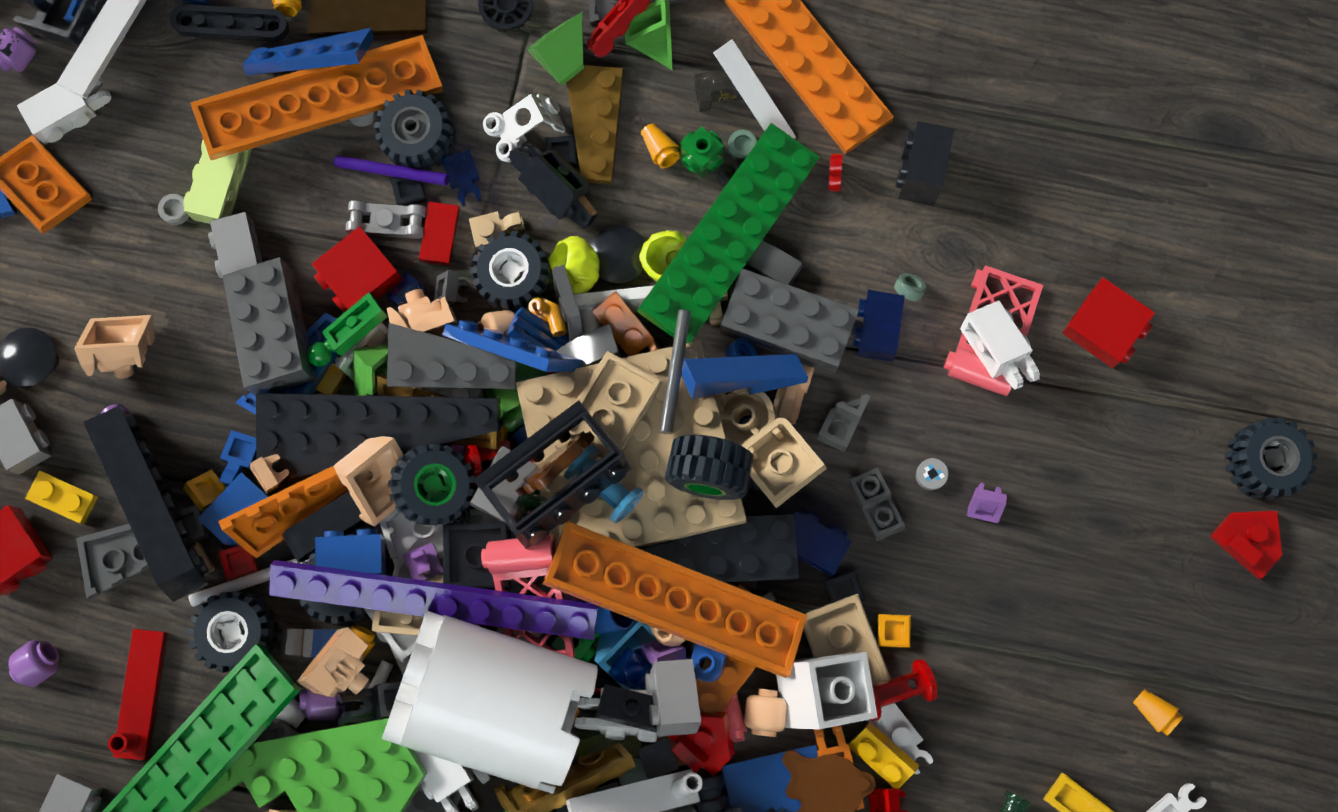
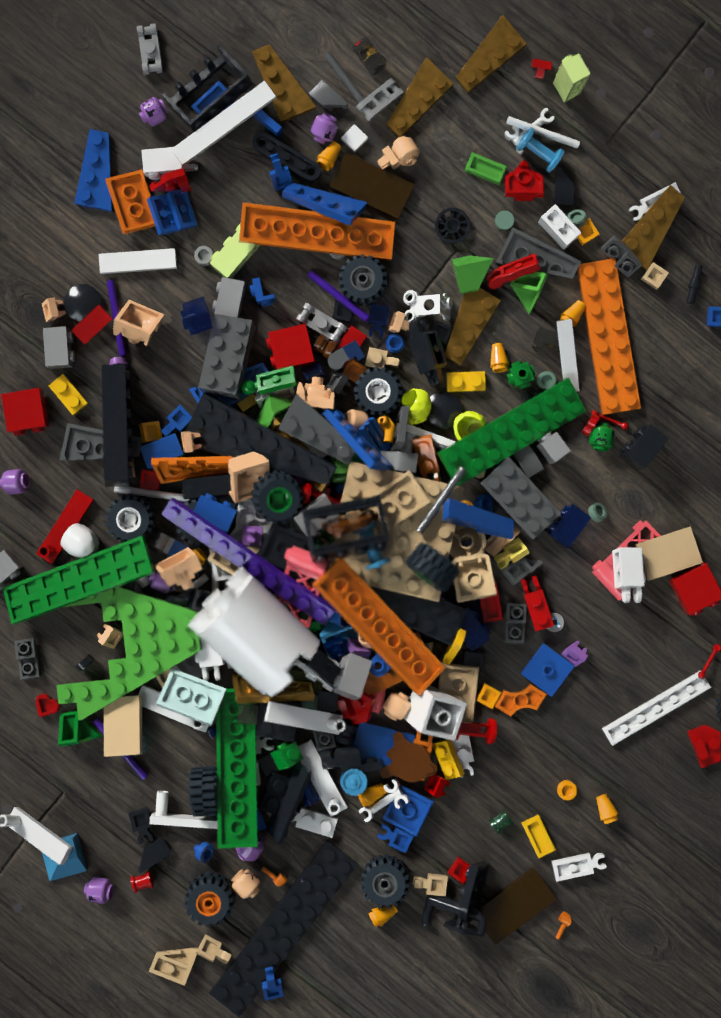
camera: 15 degrees right, 10 degrees up
none -> white piece [61,523,99,558]
none -> red tile [71,304,113,345]
none -> white tile [99,248,177,274]
none -> dark purple bar [107,280,127,357]
none -> blue slope [147,190,198,236]
none -> red plate [149,168,191,193]
none -> clear blue brick [180,296,213,335]
none -> blue bracket [250,278,277,307]
none -> blue plate [269,153,293,191]
none -> reddish brown wheel [312,334,338,359]
none -> leg [328,340,365,371]
none -> orange tile [342,359,368,383]
none -> blue plate [386,334,405,353]
none -> light nougat tile [387,311,410,333]
none -> yellow tile [443,628,466,665]
none -> yellow plate [446,371,486,392]
none -> red tile [480,582,503,623]
none -> light yellow plate [494,537,529,570]
none -> orange tile [494,684,547,717]
none -> blue plate [520,643,574,697]
none -> red hinge [521,575,554,632]
none -> light grey brick [536,432,571,464]
none -> light orange tile [557,780,577,801]
none -> light orange cone [559,300,586,327]
none -> green head [589,423,616,452]
none -> red hinge [591,410,628,430]
none -> white tile [602,671,711,746]
none -> tan tile [635,526,703,581]
none -> red hinge [698,644,721,679]

